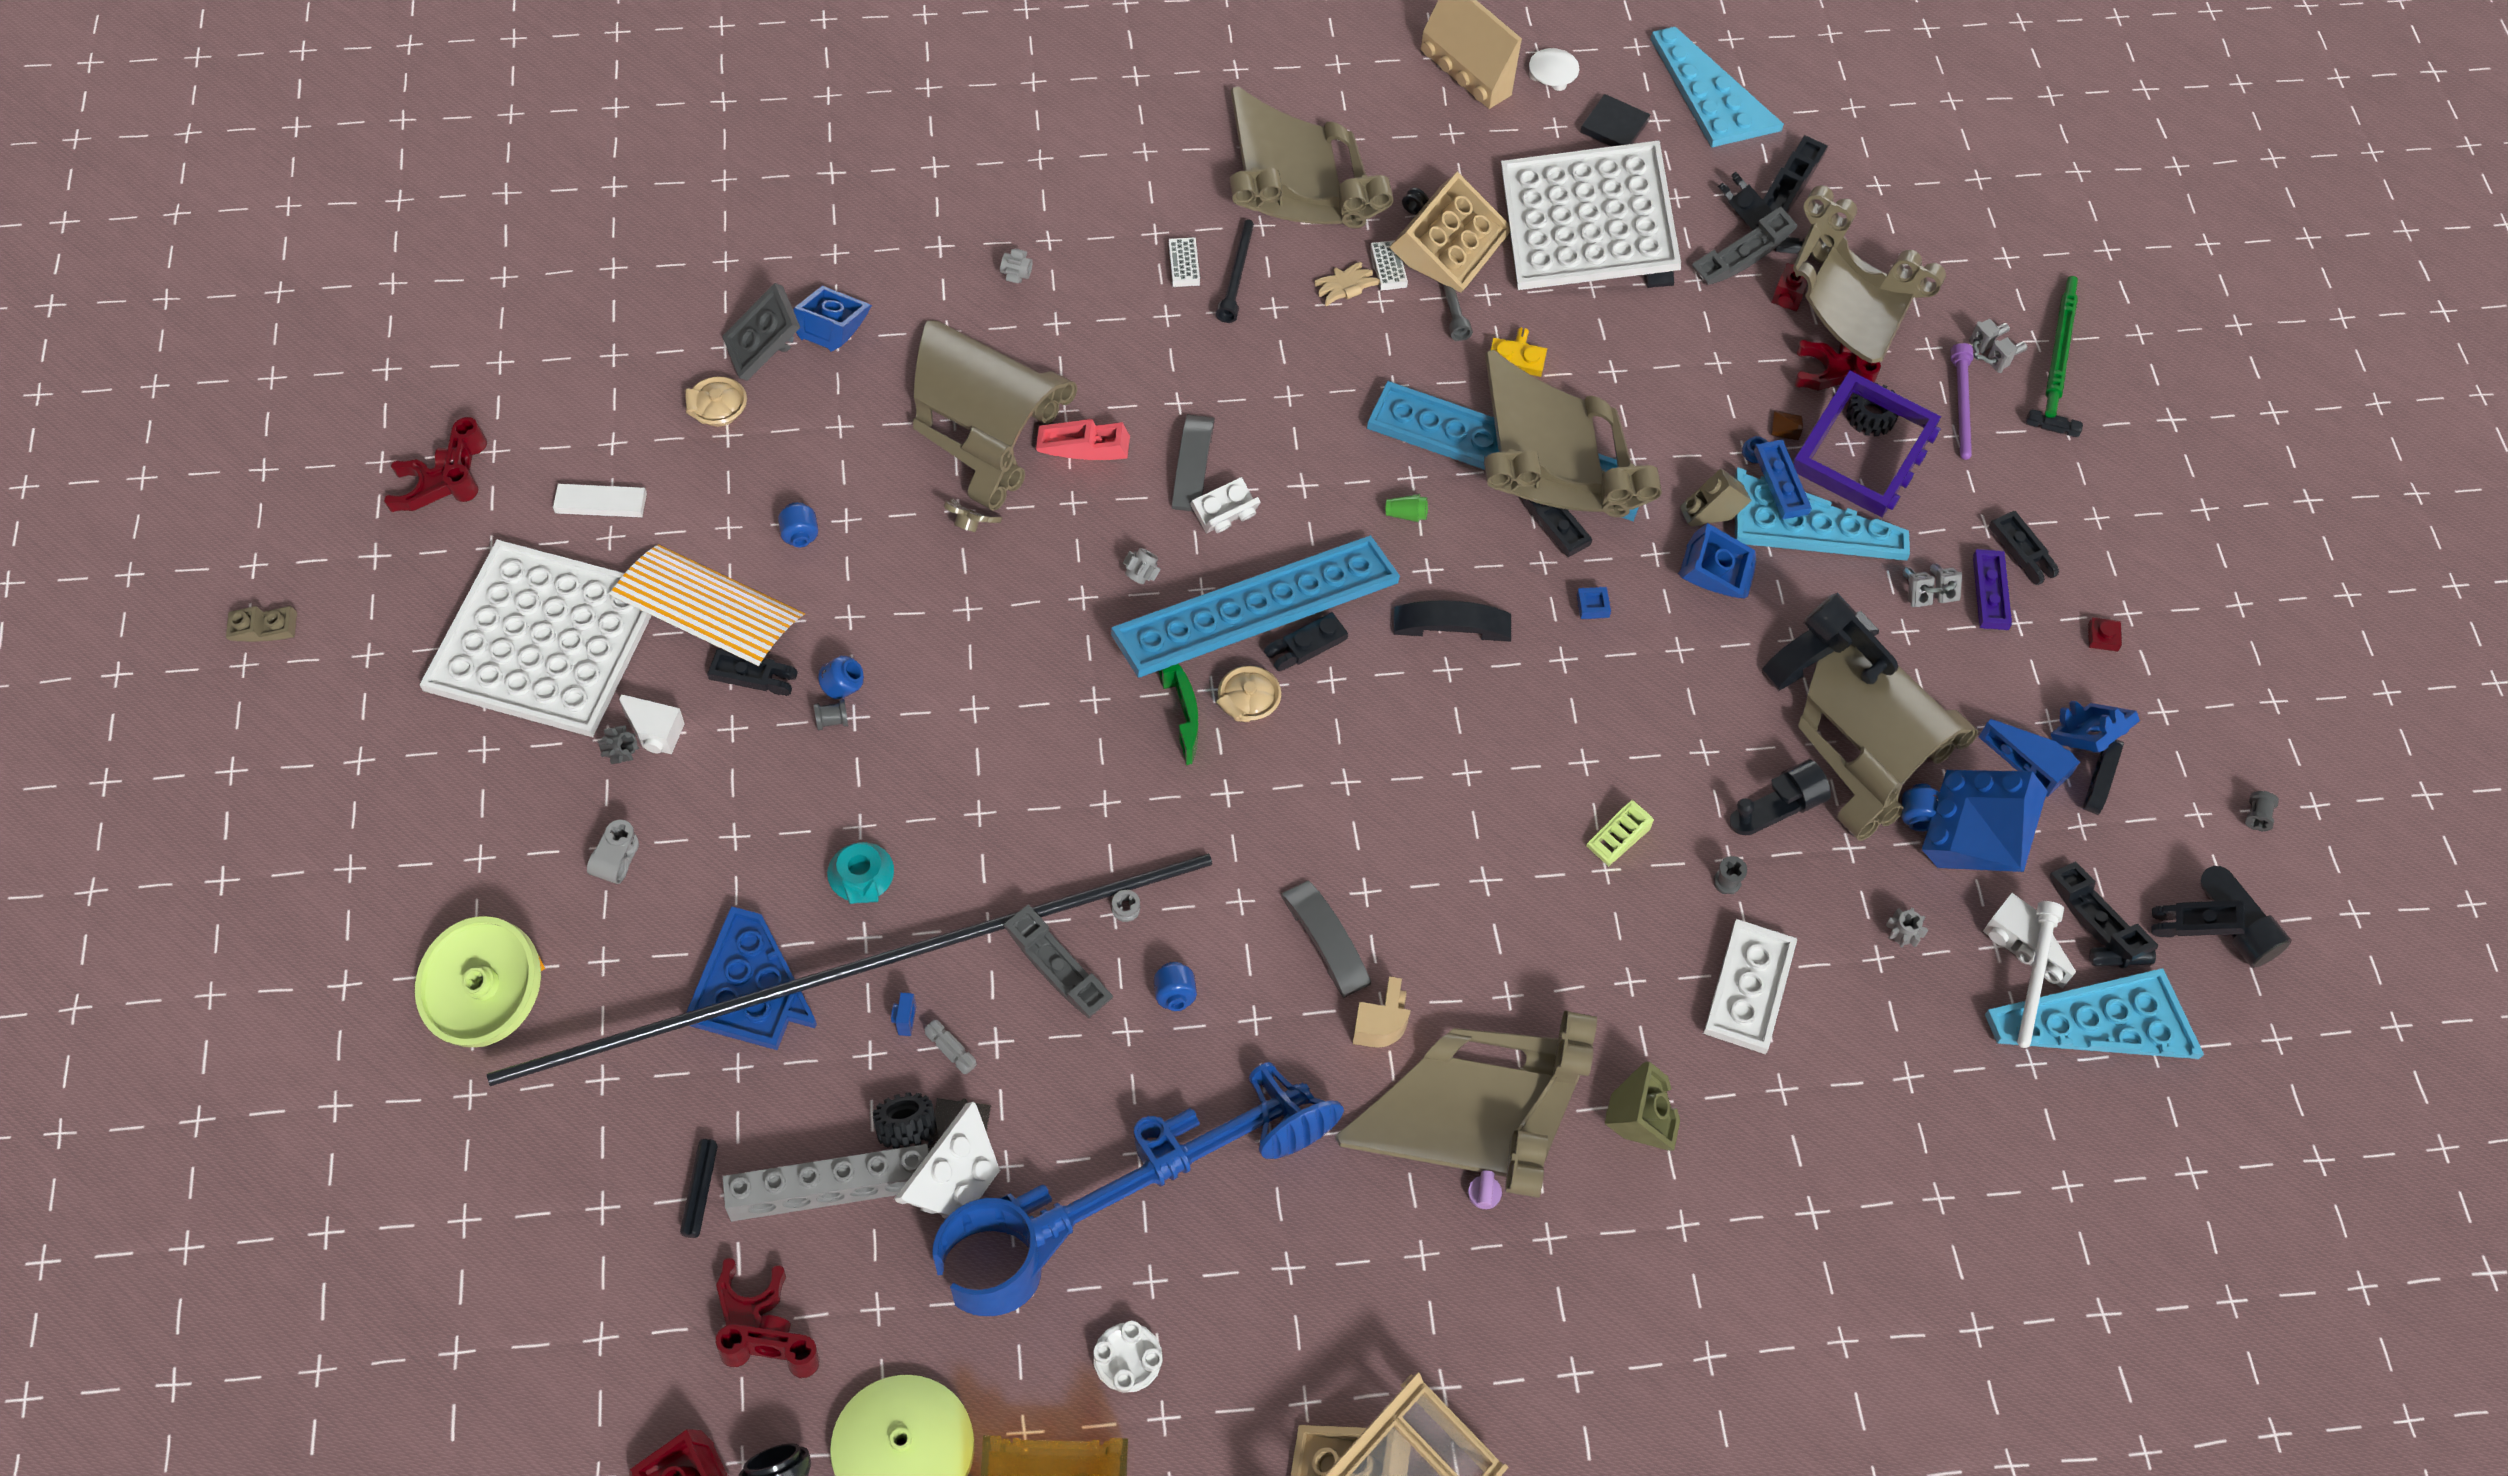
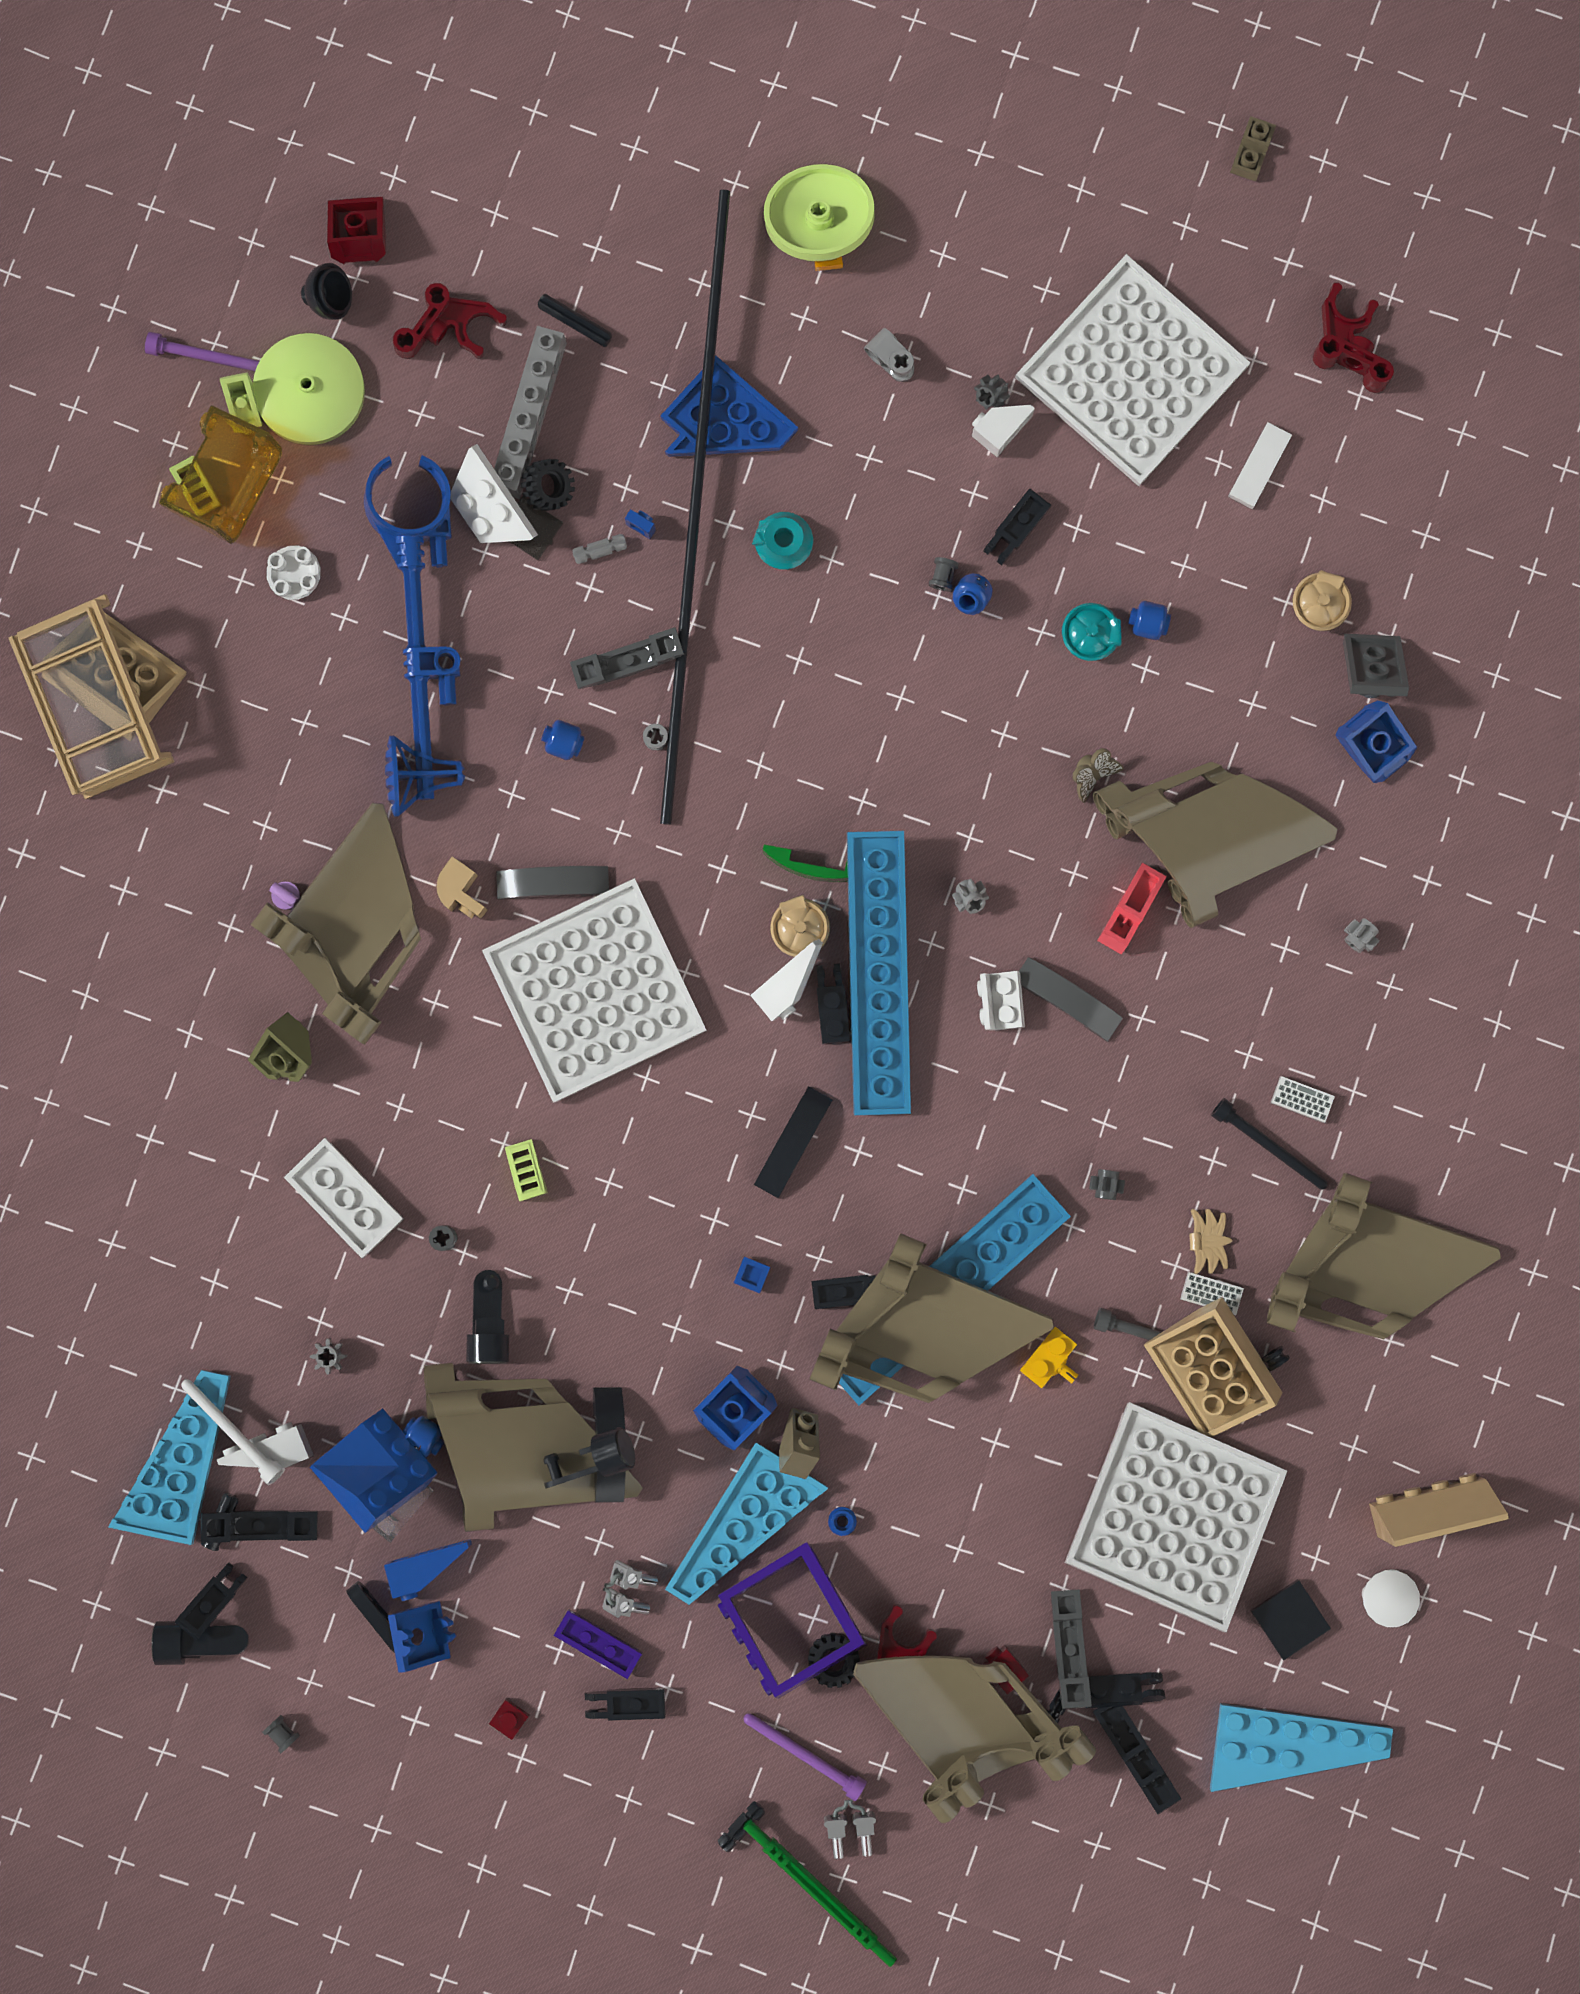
camera: 125 degrees right, 25 degrees up
sticker [609,544,805,666] -> none
bright green cone [1386,494,1428,523] -> none
blue plate [1754,440,1812,520] -> none
reddish brown slope [1771,411,1803,440] -> none
none -> white plate [482,878,707,1103]
none -> white slope [751,939,823,1021]
none -> teal piece [1062,603,1122,661]
none -> dark grey gear [1089,1169,1125,1200]

